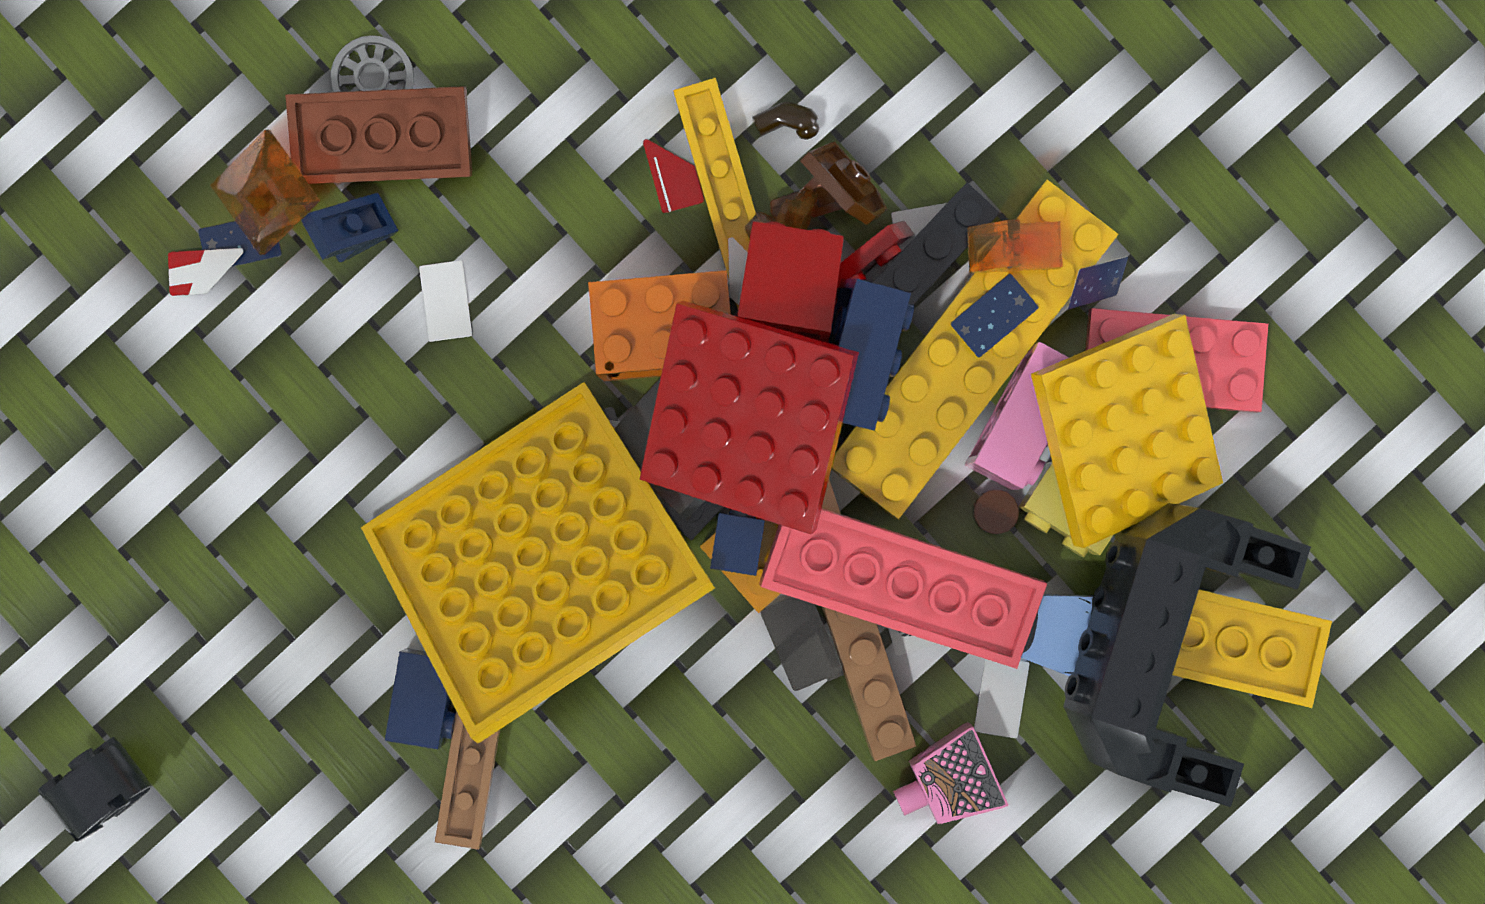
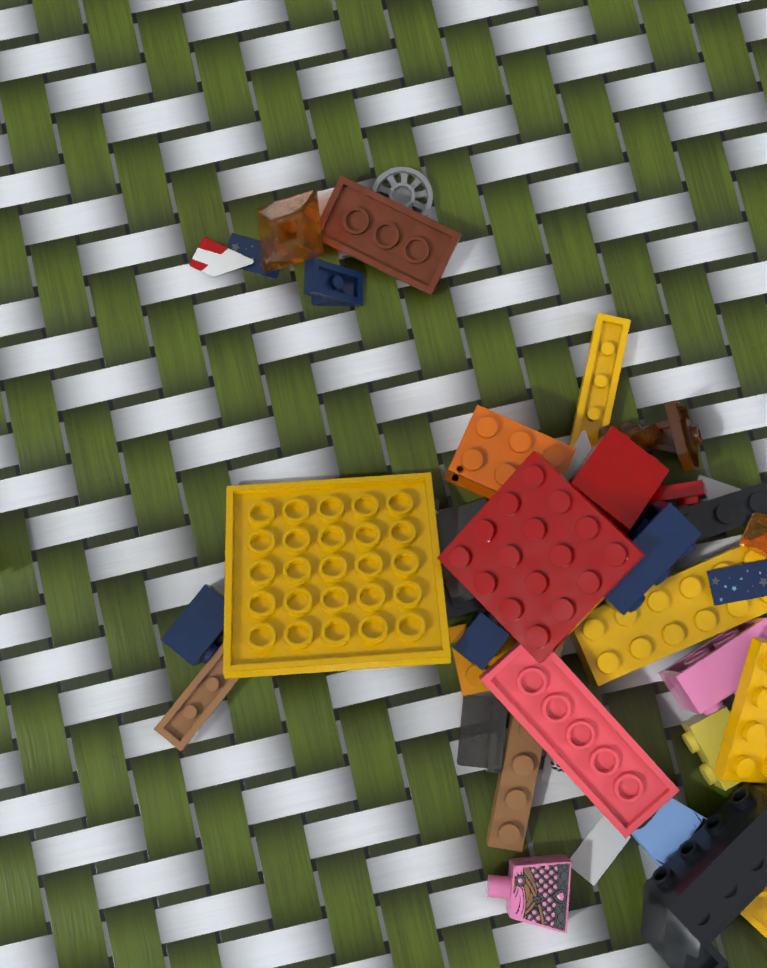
camera: 25 degrees right, 5 degrees down
white sticker [419,260,472,342] -> none
red sticker [643,139,704,213] -> none
dark brown arm [752,102,820,140] -> none
reddish brown tile [973,490,1019,534] -> none

